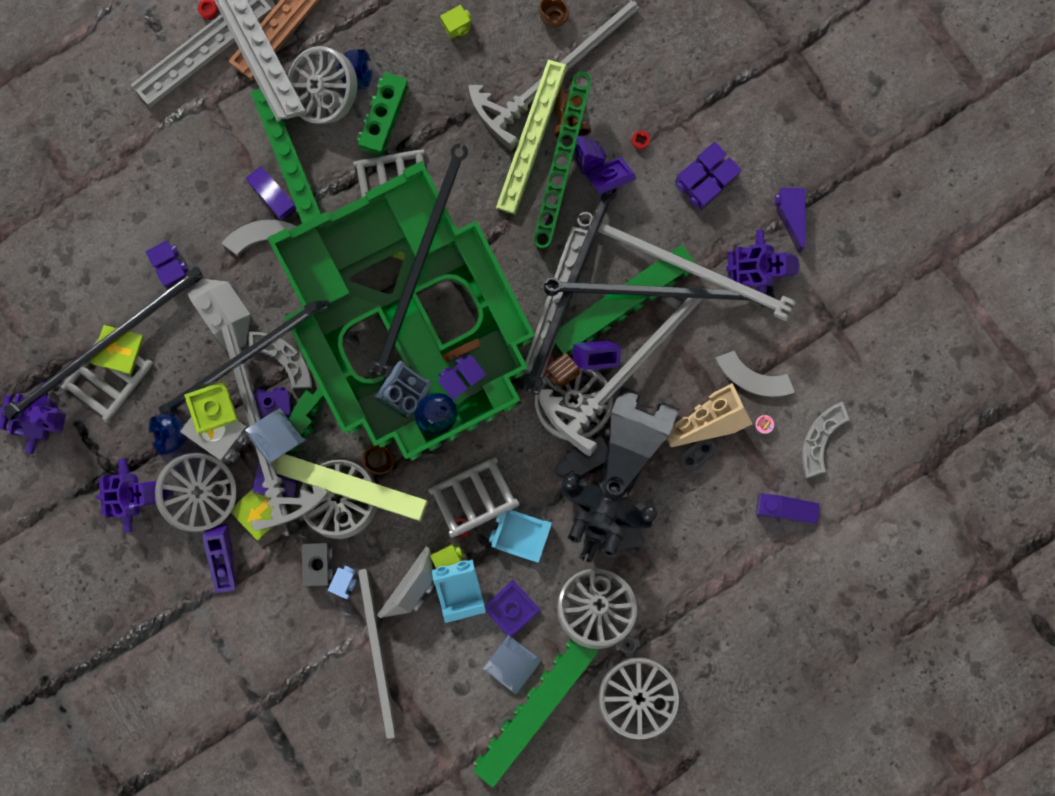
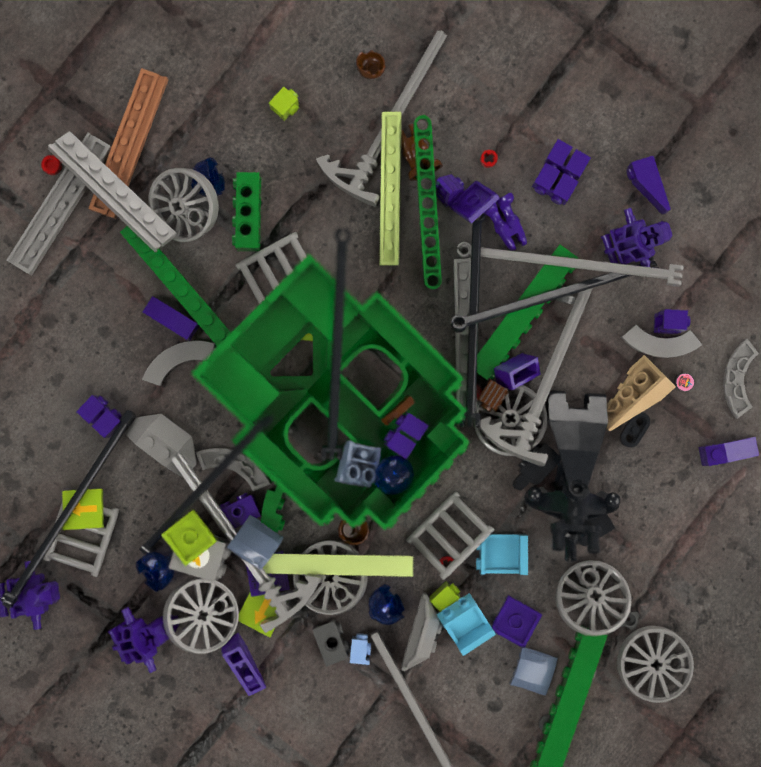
camera: 20 degrees left, 5 degrees up
none -> clear blue cylinder [368,584,405,625]
none -> dark purple piece [484,192,527,251]
none -> dark purple piece [654,309,690,334]

